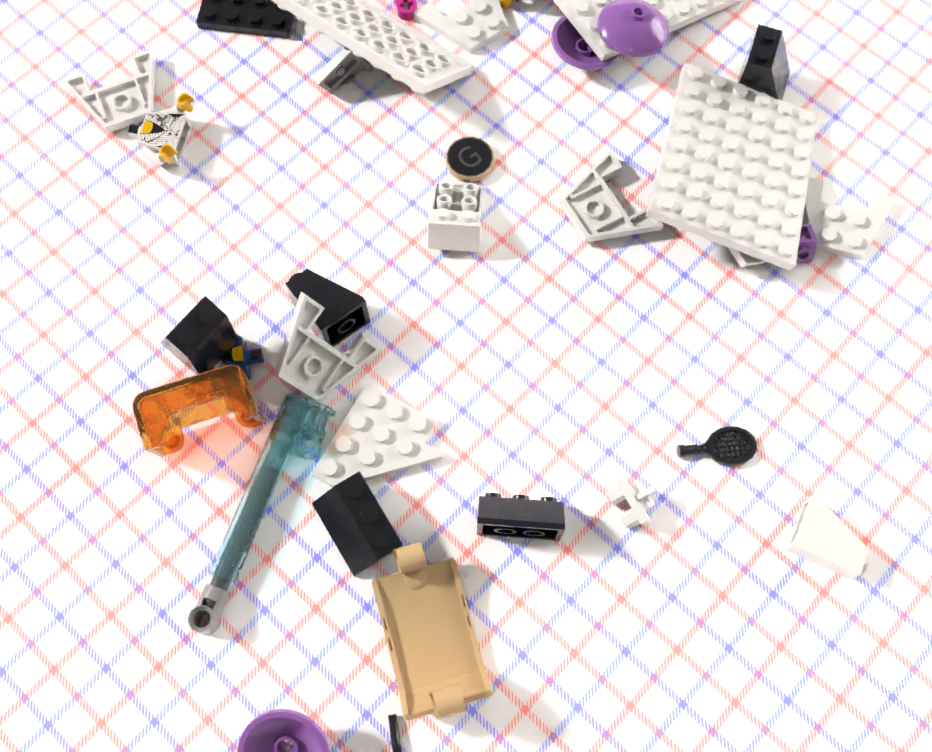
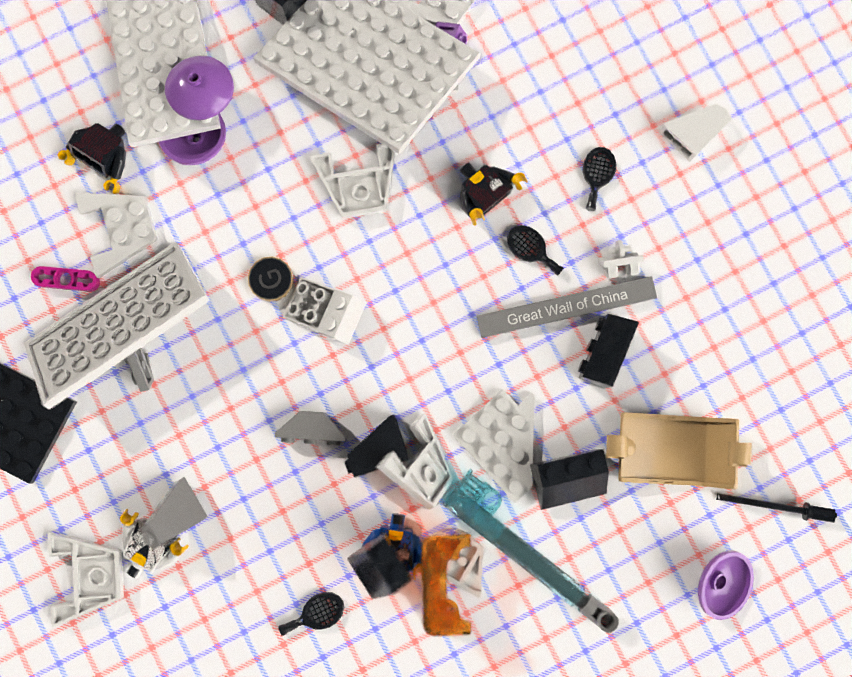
camera: 75 degrees left, 15 degrees up
none -> light grey slope [140,476,208,550]
none -> light grey slope [275,411,347,446]
none -> black piece [278,592,345,636]
none -> white wing [440,534,484,599]
none -> torso [459,162,528,226]
none -> light grey tile [476,276,658,338]
none -> black piece [507,225,564,276]

